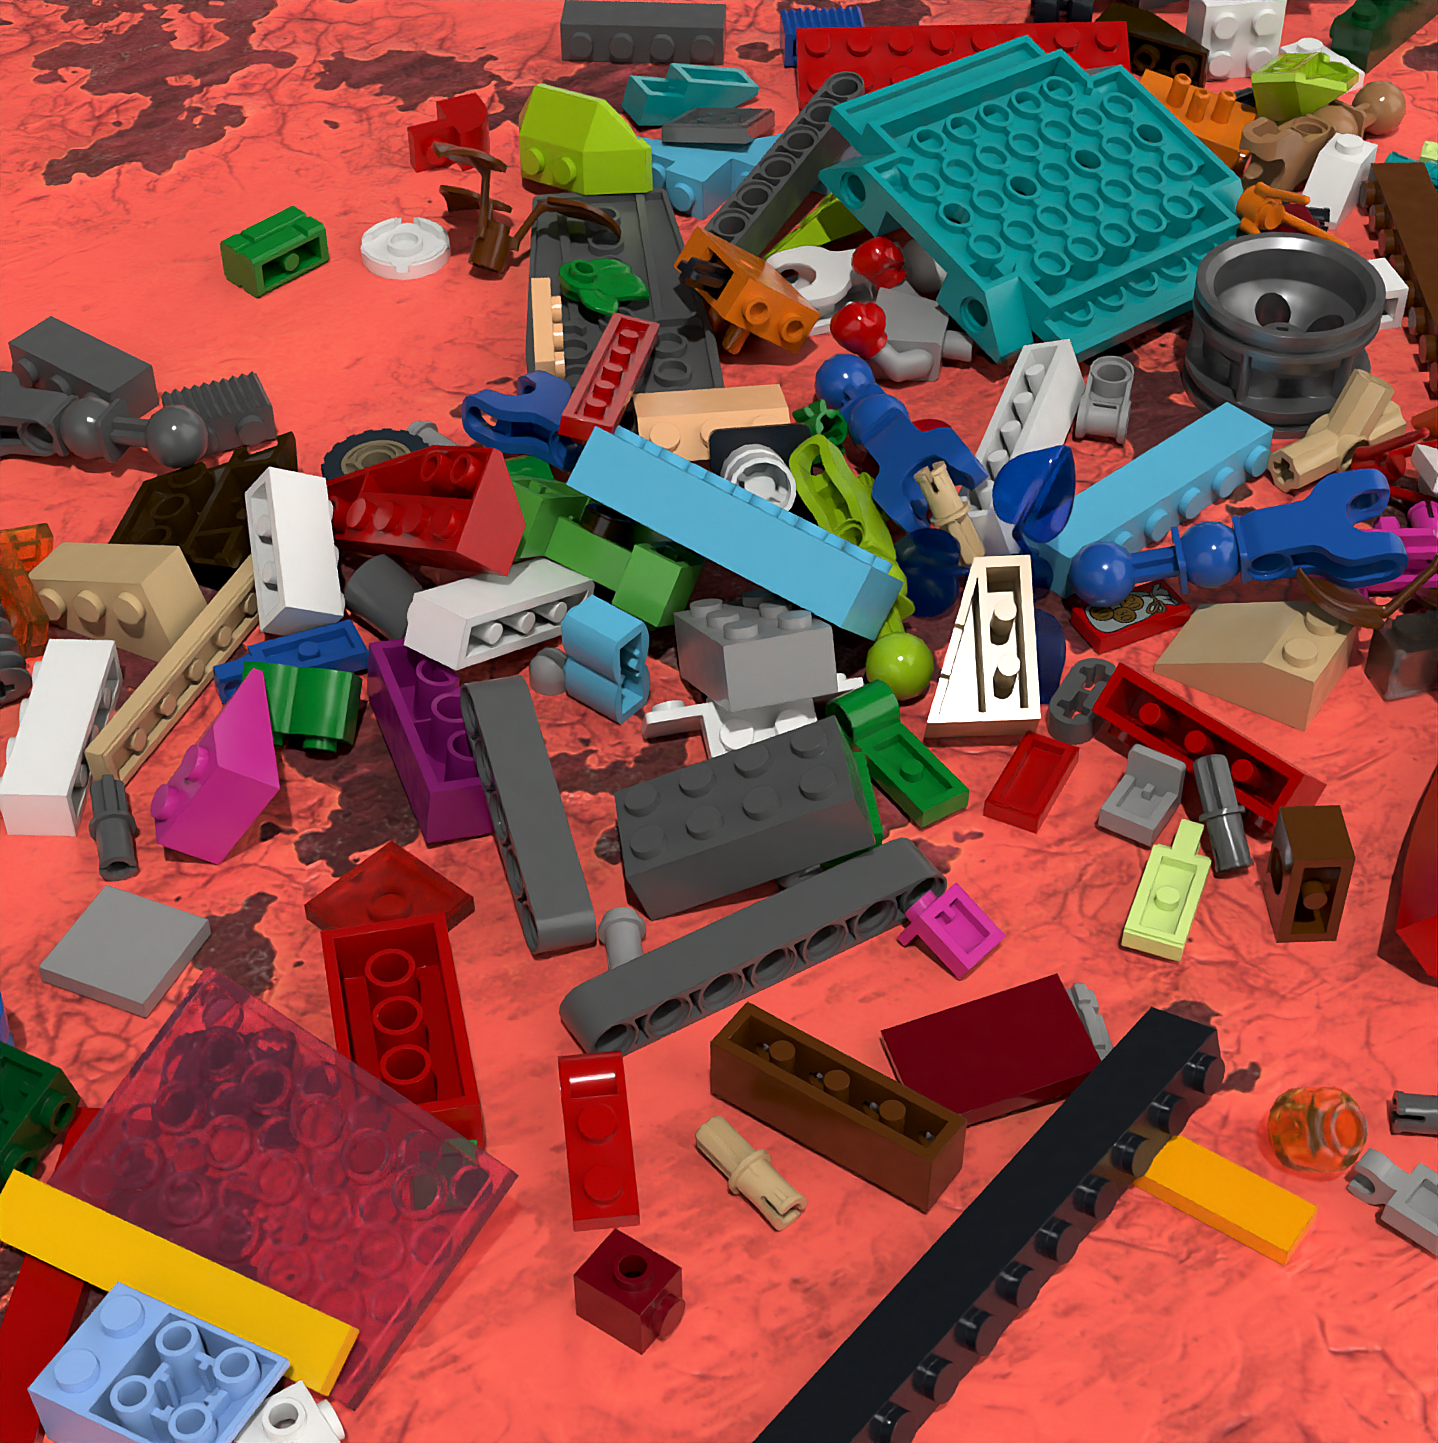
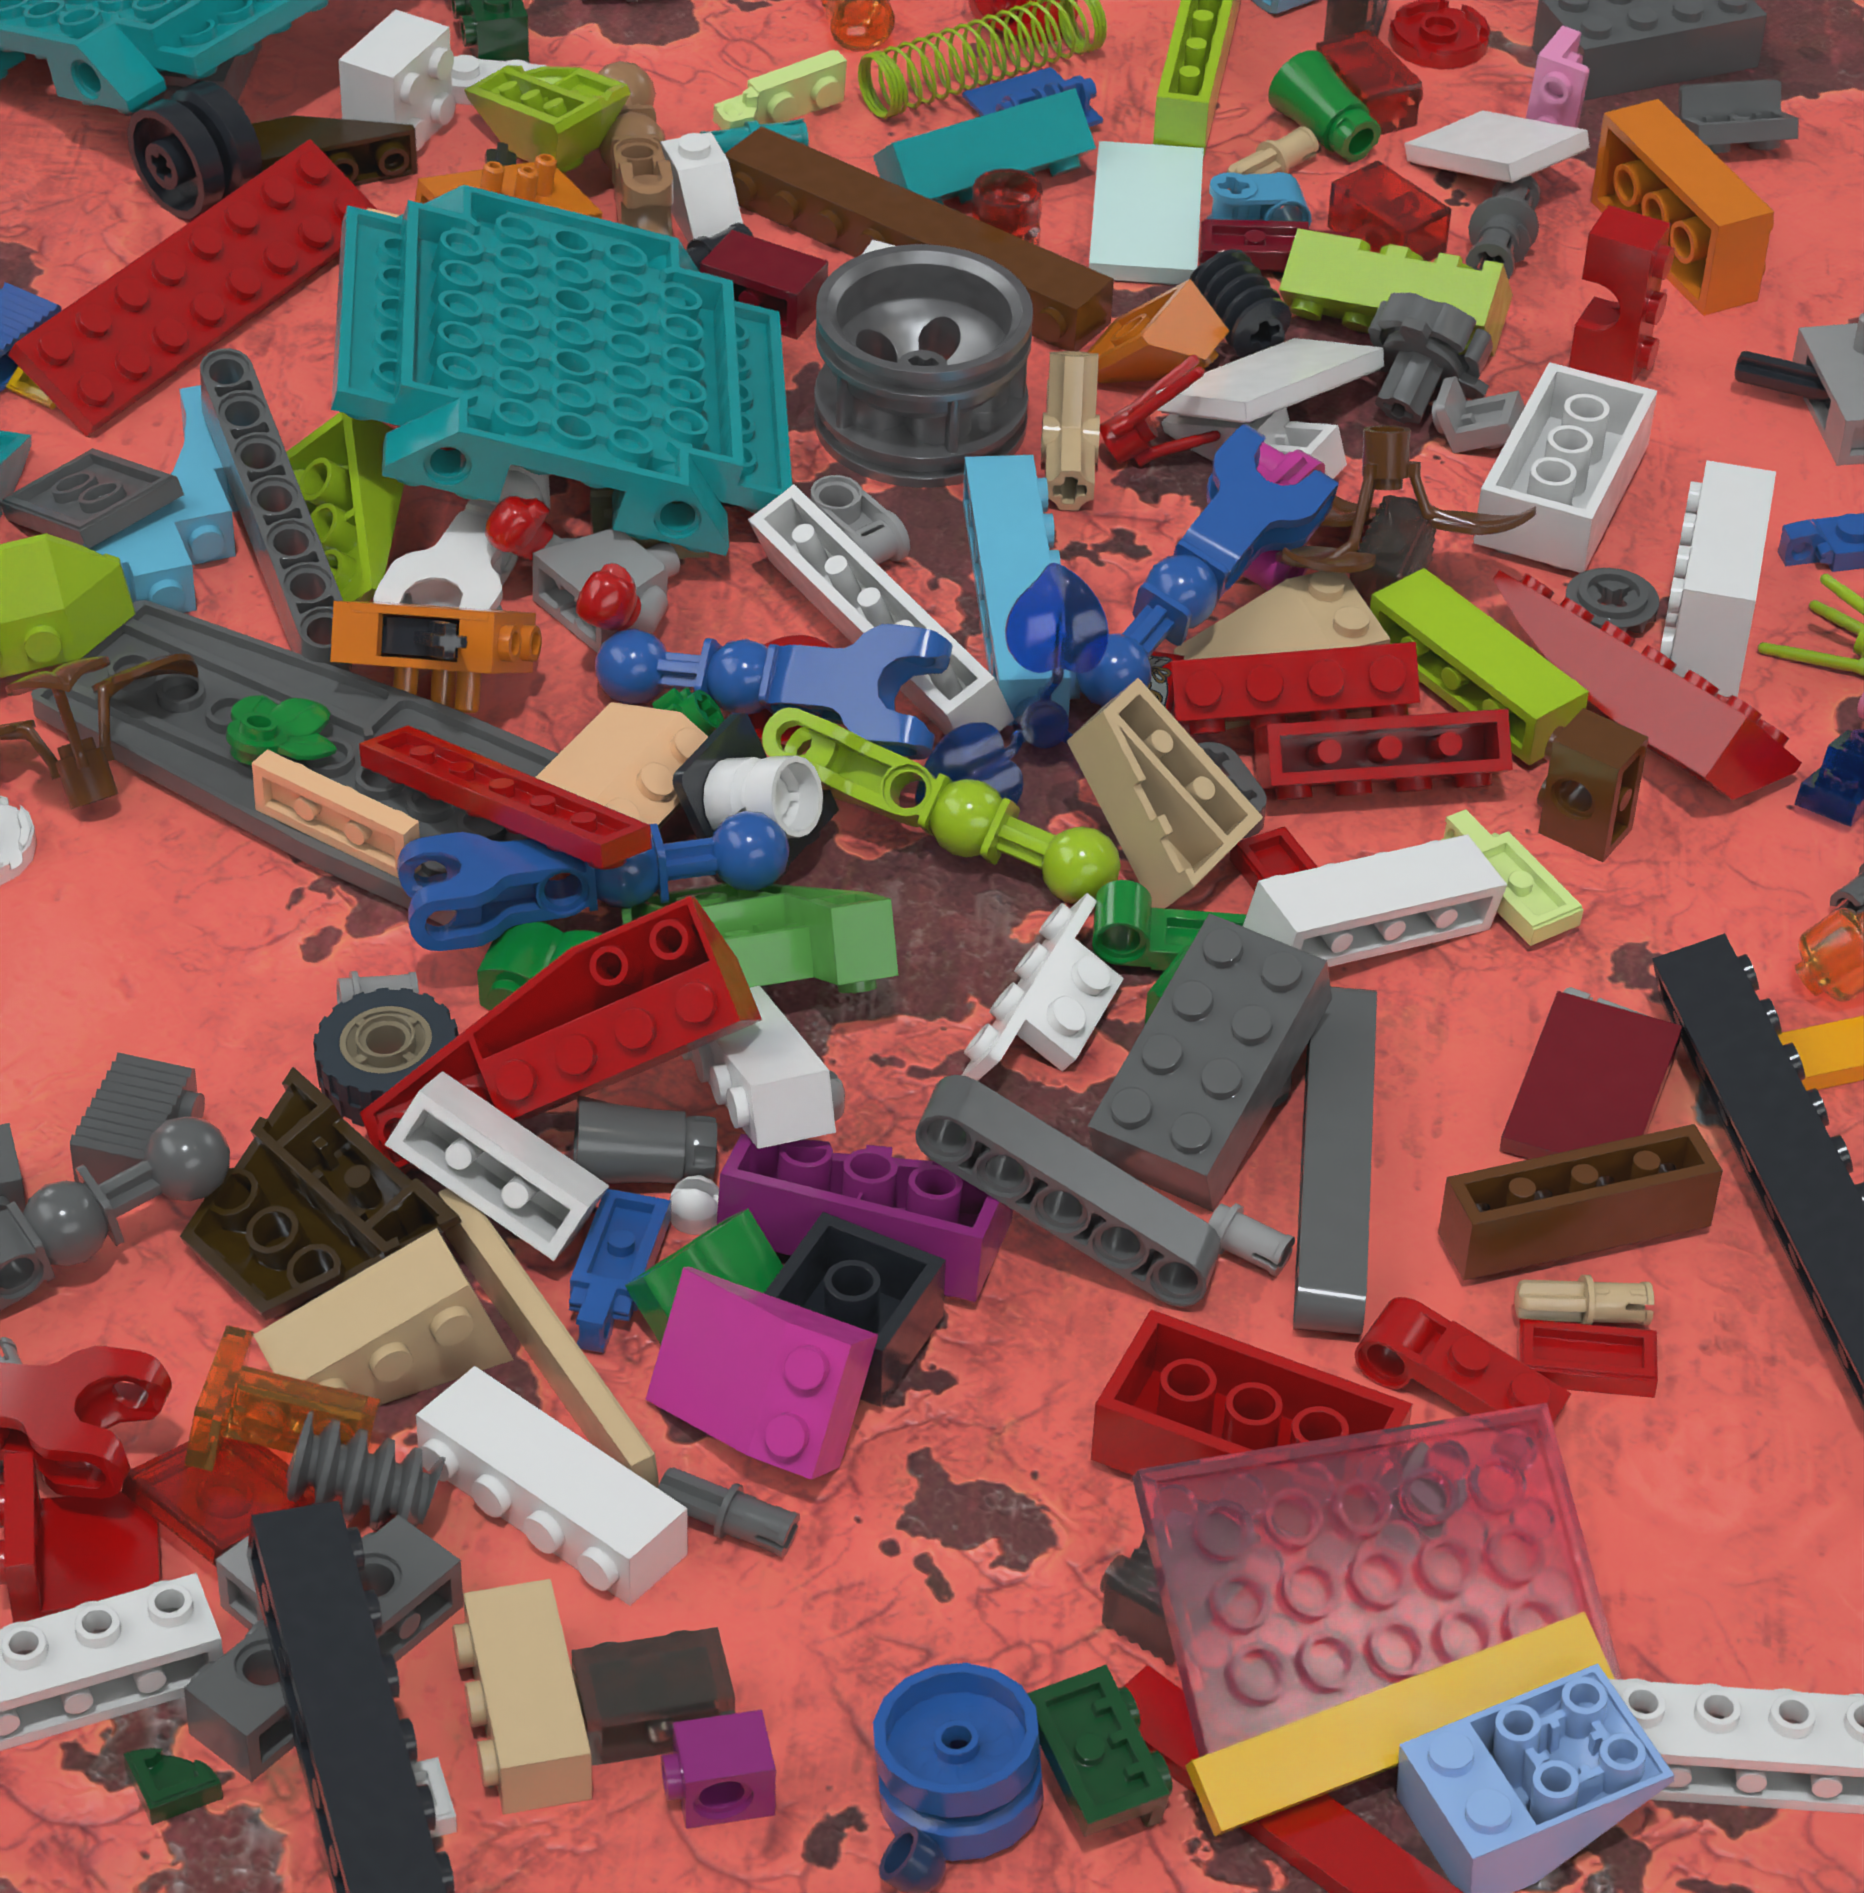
camera: 55 degrees left, 0 degrees up
light grey tile [38,885,211,1018] -> none
clear red tile [304,840,475,932] -> none
medium azure brick [561,594,650,725] -> none
medium azure brick [566,425,904,641] -> none
dark red brick [573,1228,685,1355] -> none
dark brown tile [579,503,635,544] -> none
light grey brick [673,589,838,713] -> none
dark pink bracket [897,882,1006,979] -> none
tan axle [913,461,986,566] -> none
light grey bracket [1098,744,1186,847] -> none
dark grey axle [1193,754,1254,873] -> none
orange plant [1236,181,1350,248] -> none
none -> black brick [764,1212,946,1407]
none -> red brick [1171,642,1421,735]
none -> white brick [1243,834,1507,967]
none -> lime brick [1370,568,1589,765]
none -> red tile [1517,1318,1658,1398]

